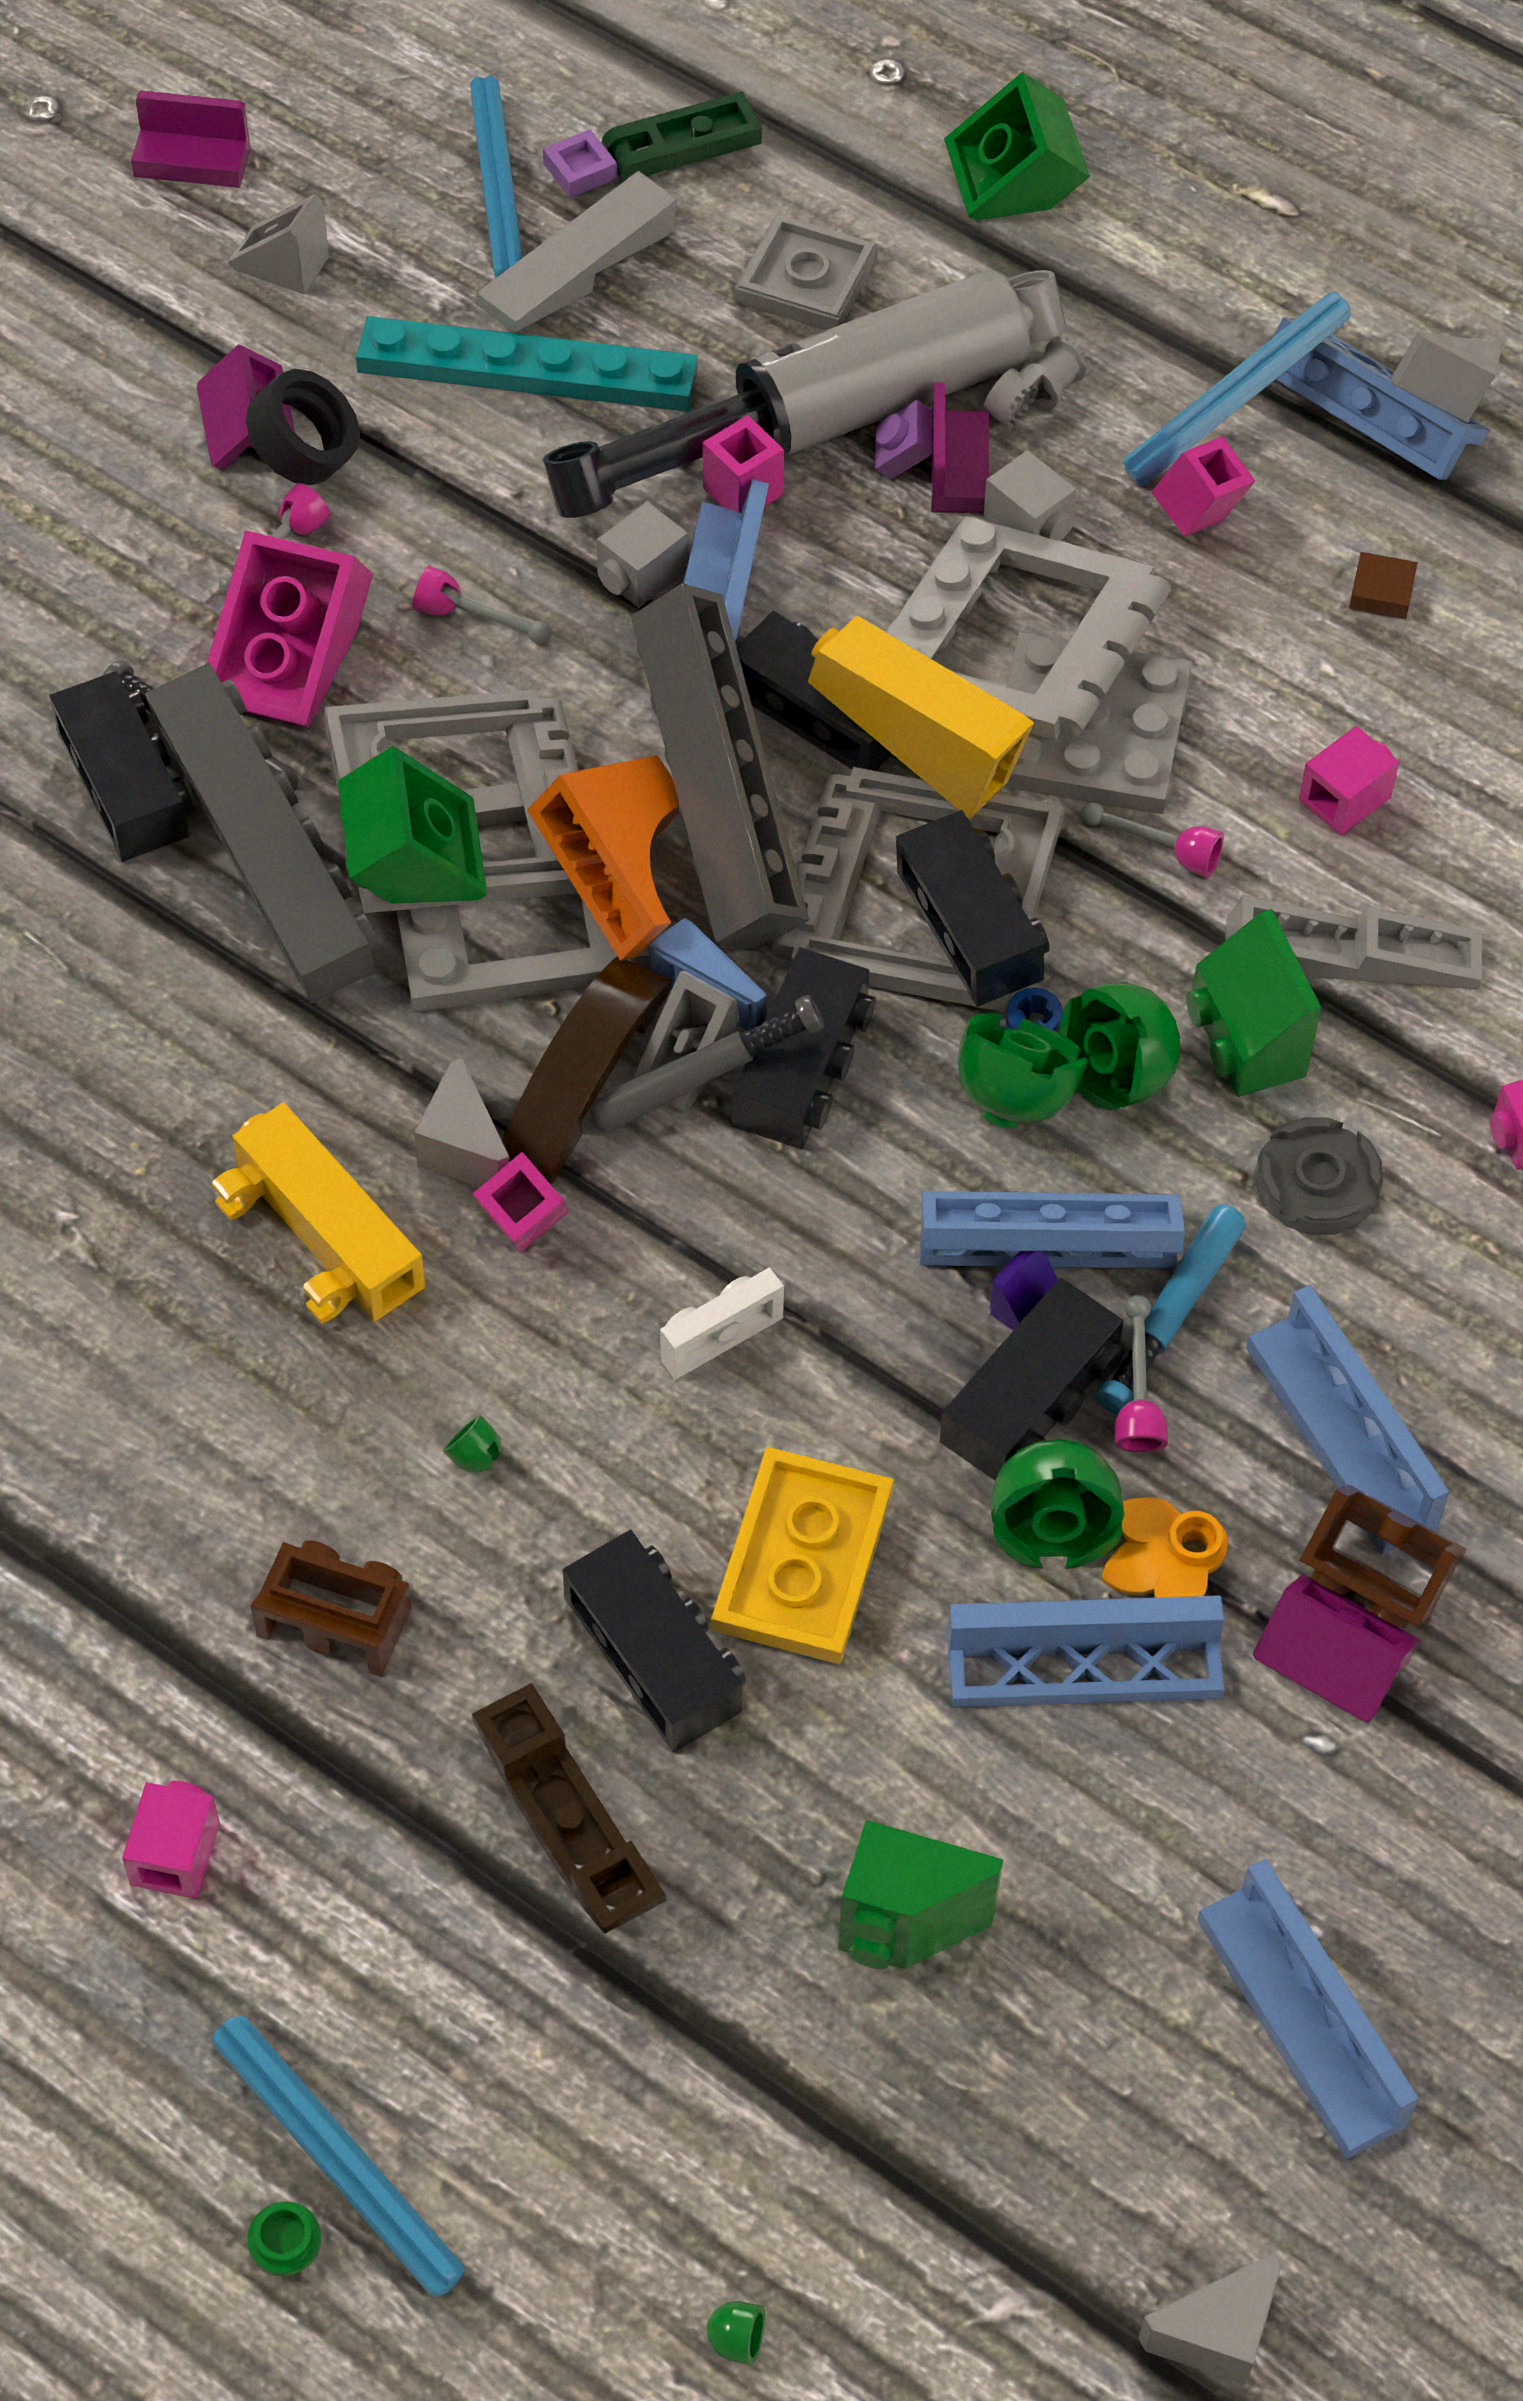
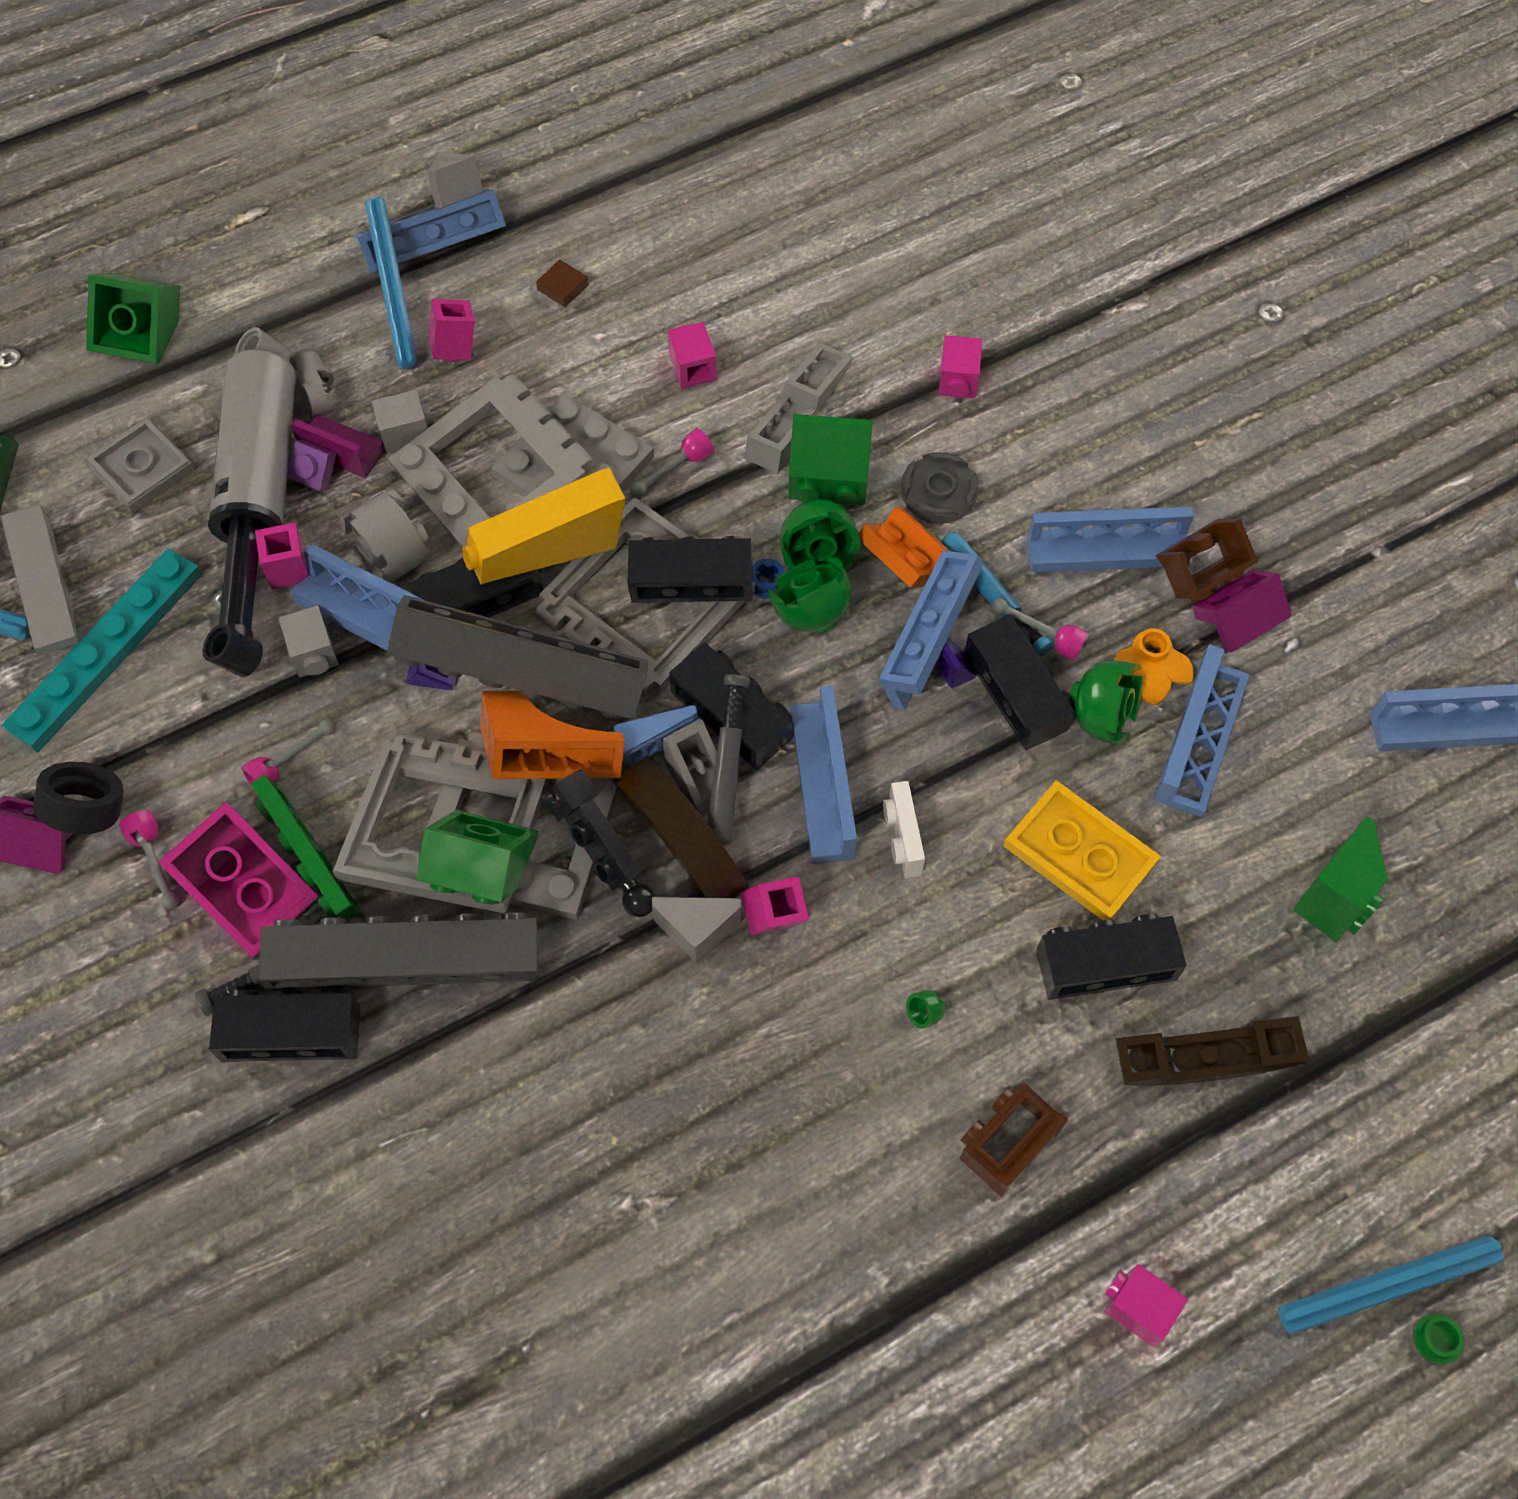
camera: 65 degrees left, 5 degrees up
yellow brick [212,1102,426,1324] -> none
none -> green plate [251,774,366,920]
none -> light grey brick [340,489,430,583]
none -> black plate [542,769,656,917]
none -> medium blue fence [790,686,857,864]
none -> orange bracket [858,507,950,588]

